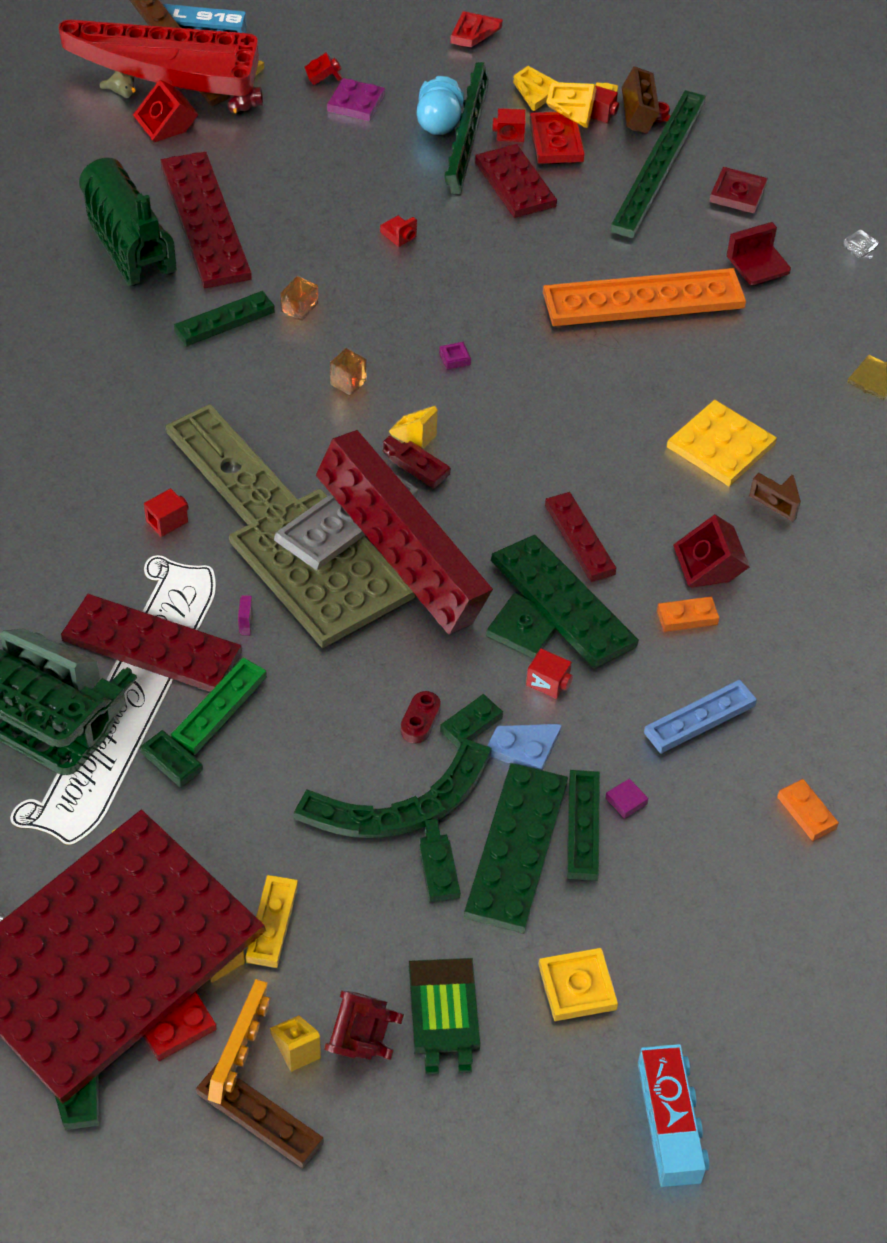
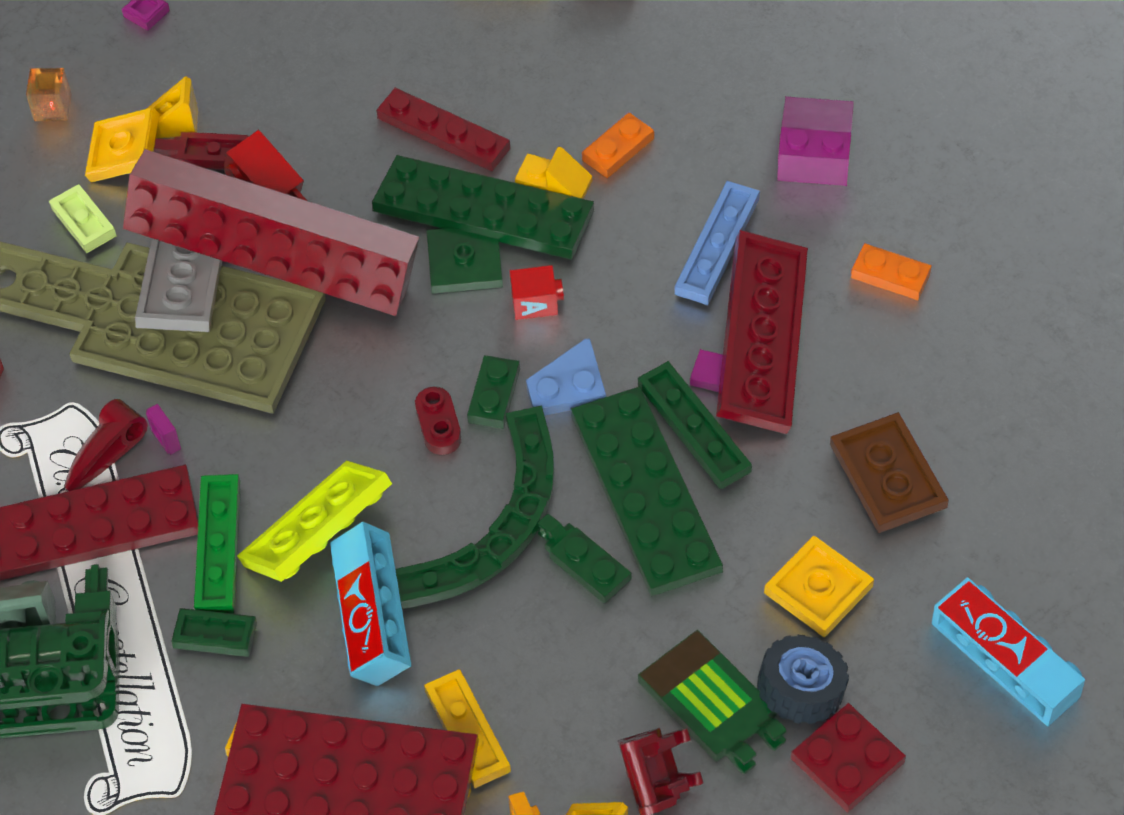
camera: 30 degrees left, 5 degrees up
dark red slope [673,514,750,588] -> none
none -> yellowish green plate [49,184,117,253]
none -> dark red piece [64,399,148,492]
none -> yellow plate [85,107,160,183]
none -> red brick [224,129,307,201]
none -> neon yellow plate [237,460,392,582]
none -> medium azure brick [330,521,411,686]
none -> yellow slope [515,146,592,199]
none -> dark red plate [716,230,808,434]
none -> black wheel [757,634,849,724]
none -> magenta slope [777,96,854,186]
none -> dark red plate [791,703,906,813]
none -> reddish brown plate [830,412,949,533]

